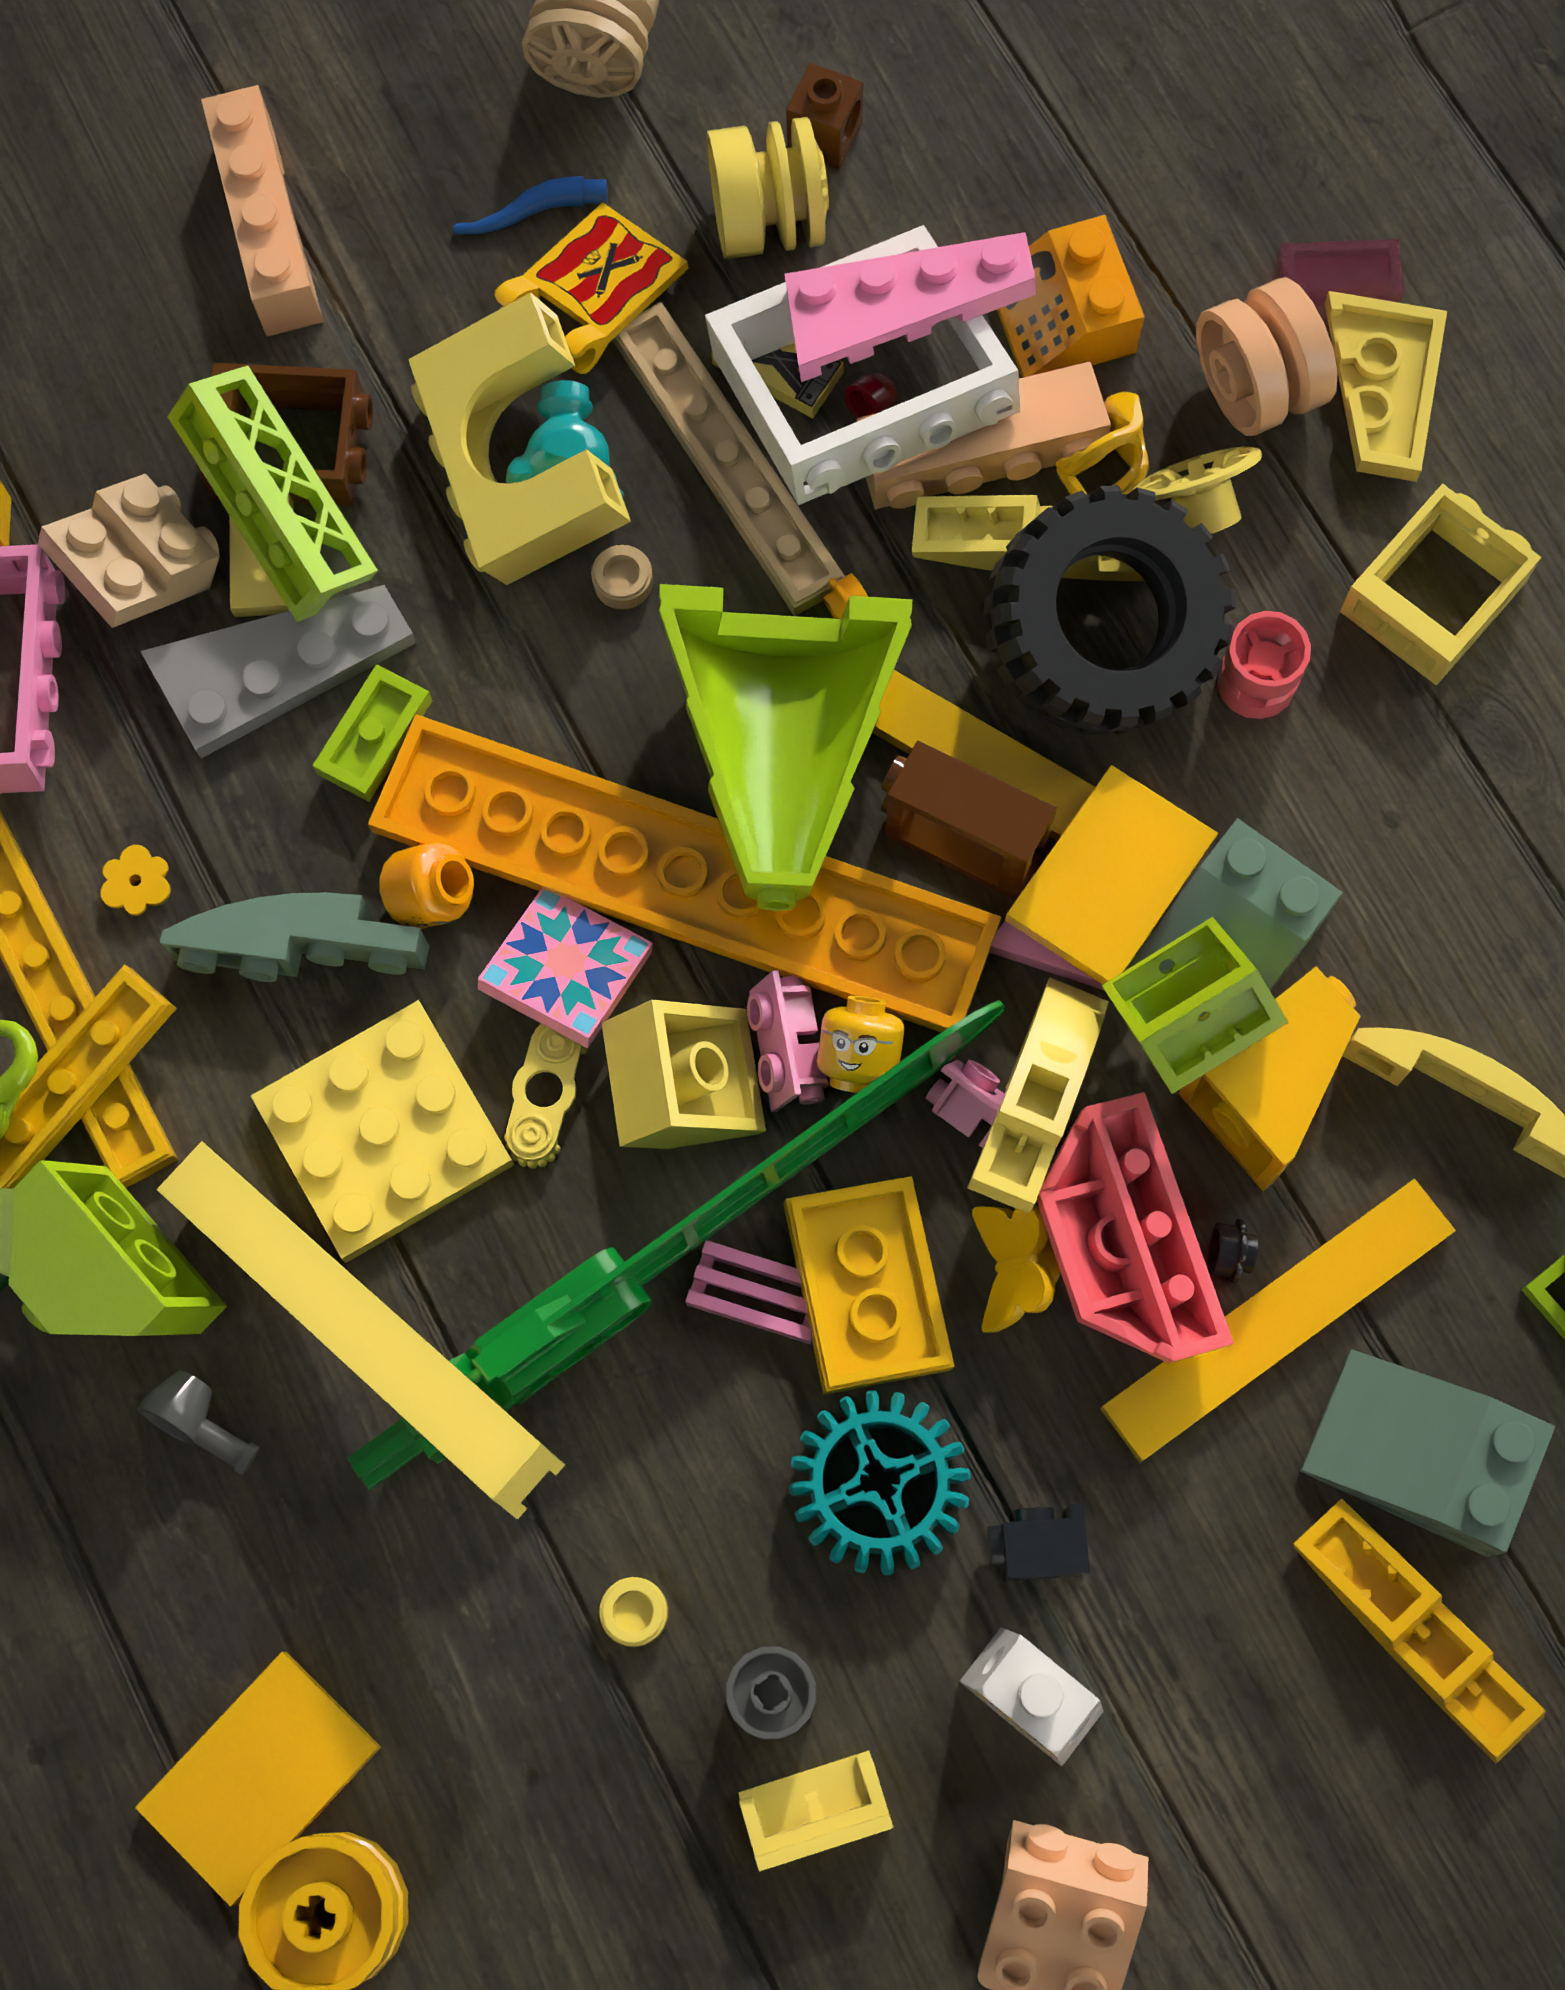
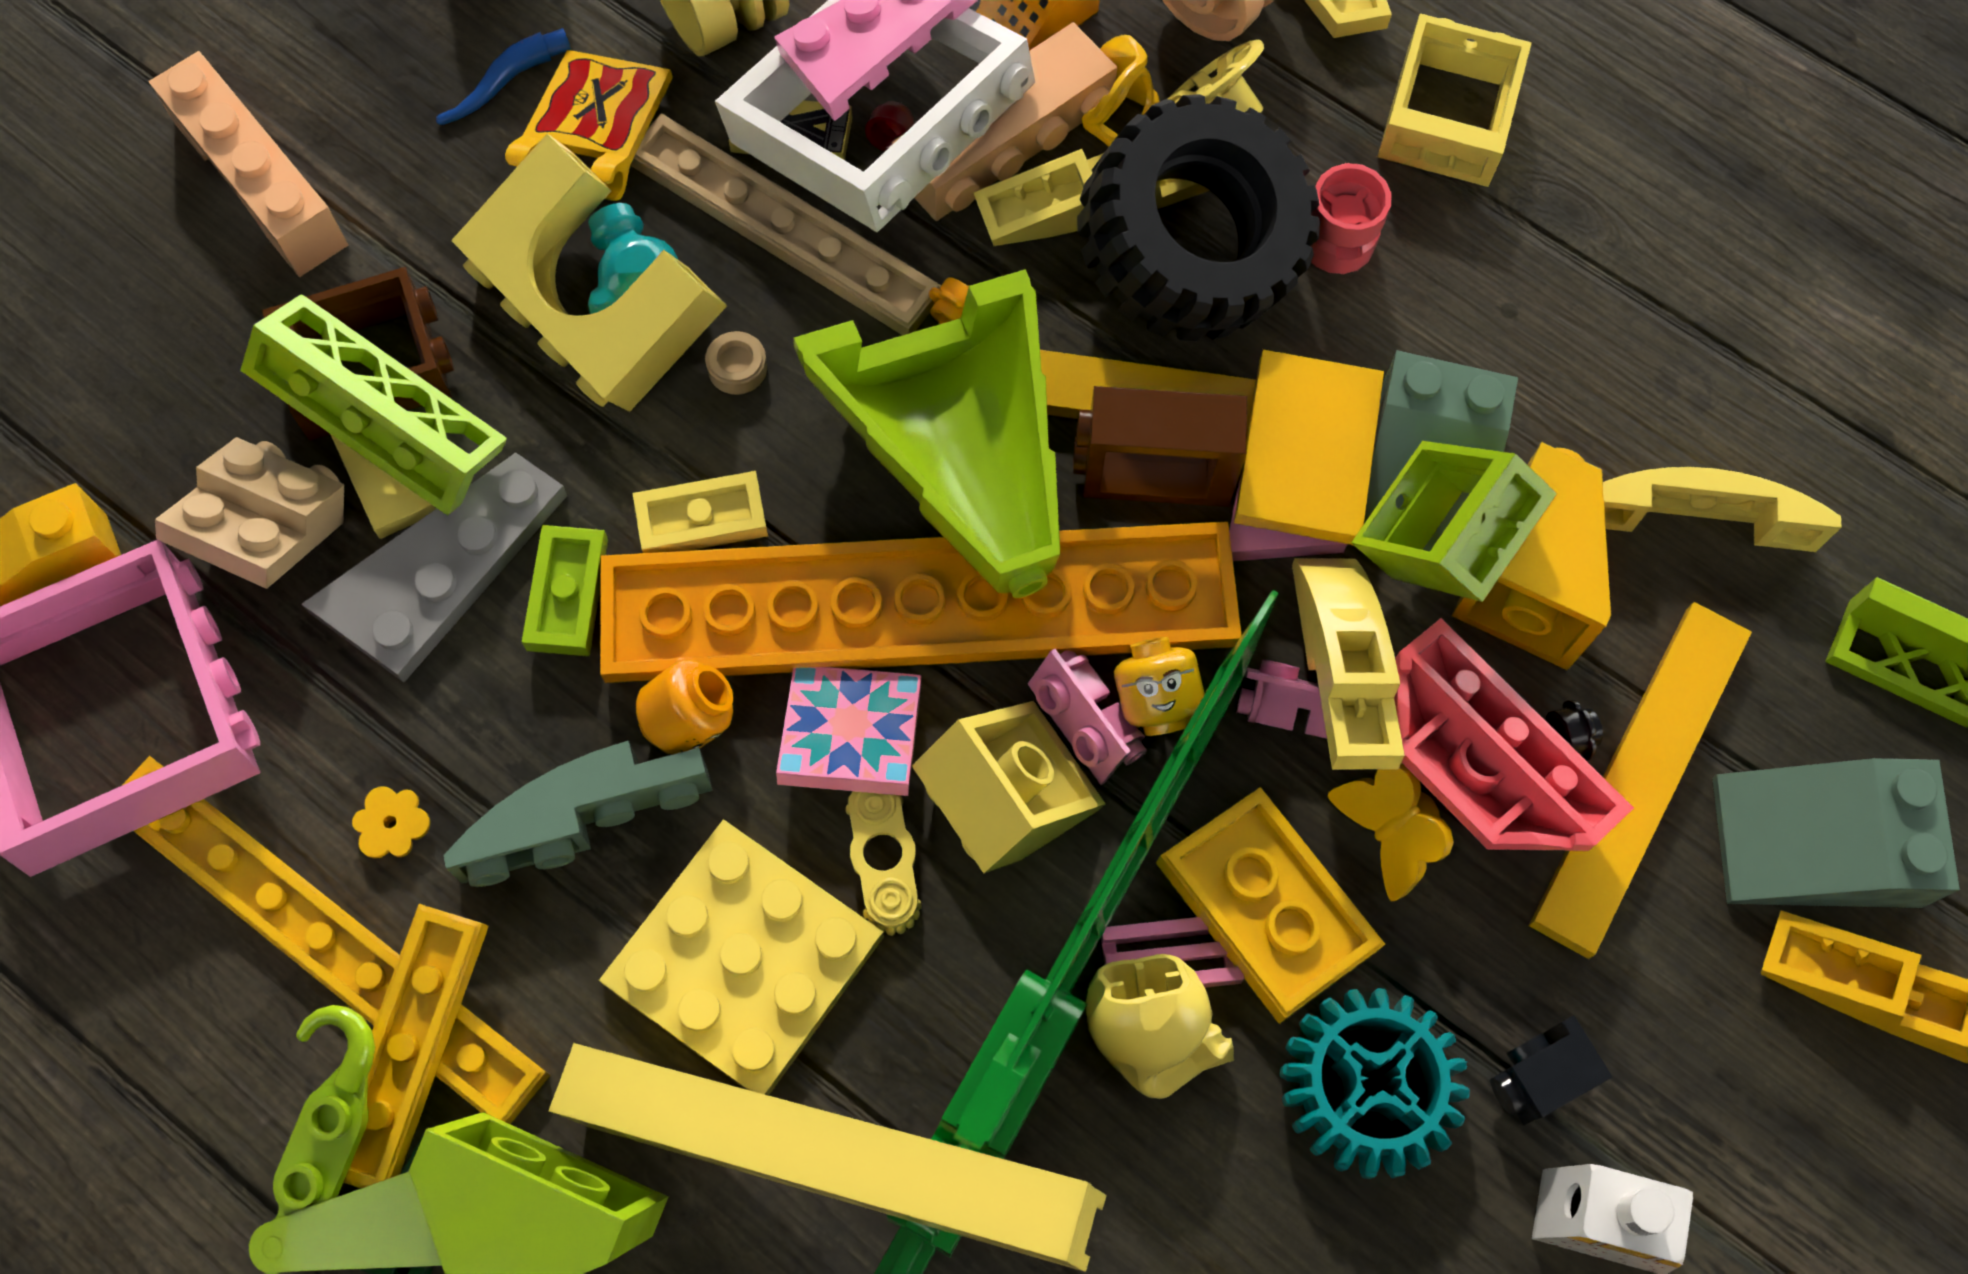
camera: 30 degrees left, 5 degrees down
none -> light yellow plate [632,471,768,553]
none -> light yellow piece [1086,954,1234,1099]

